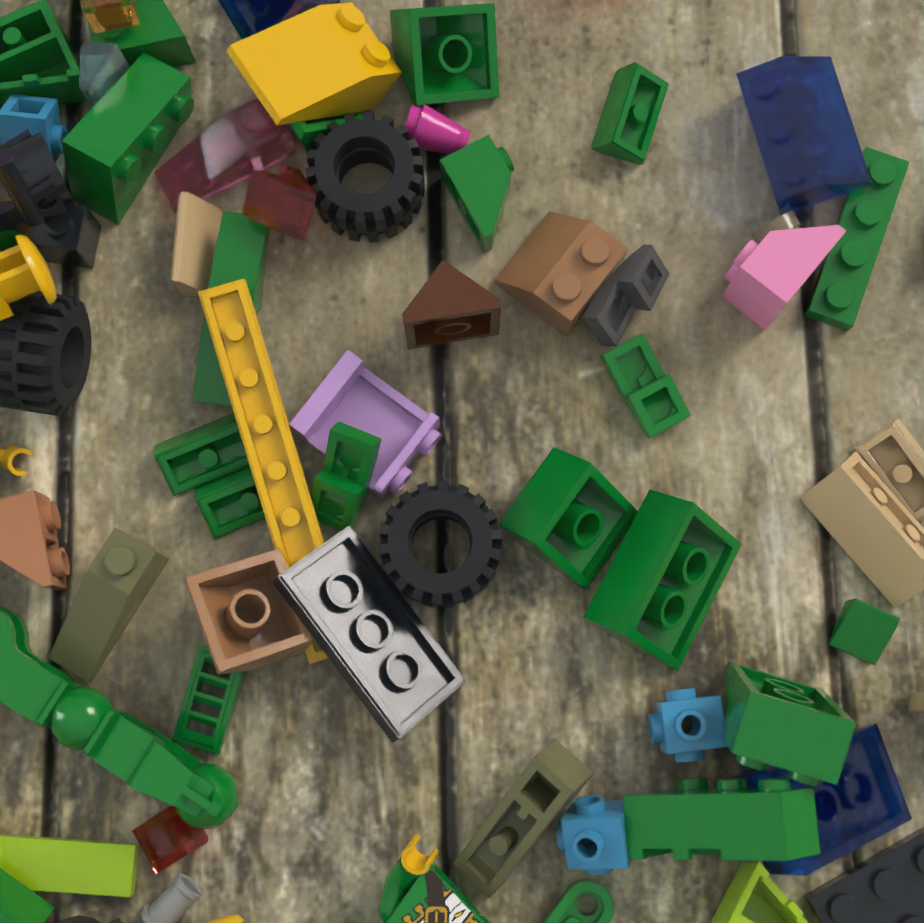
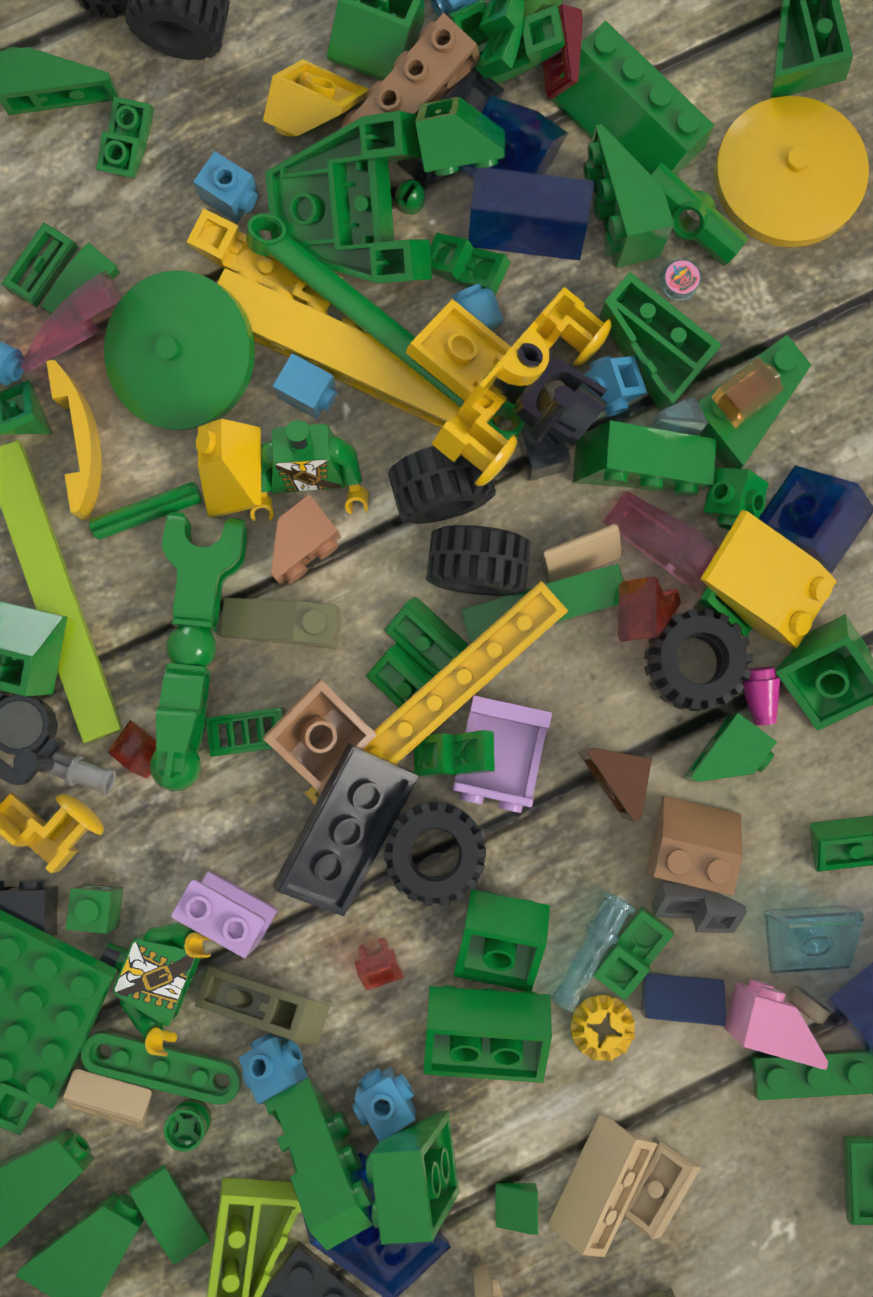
camera: 65 degrees right, 5 degrees up
none -> lavender panel [171,870,279,958]
none -> clear red tile [354,937,404,991]
none -> black tyre [426,525,531,596]
none -> clear light blue pin [551,890,636,1013]
none -> yellow gear [571,995,635,1062]
none -> dark blue slope [640,973,726,1026]
none -> green brick [703,468,769,530]
none -> clear light blue slope [764,905,864,973]

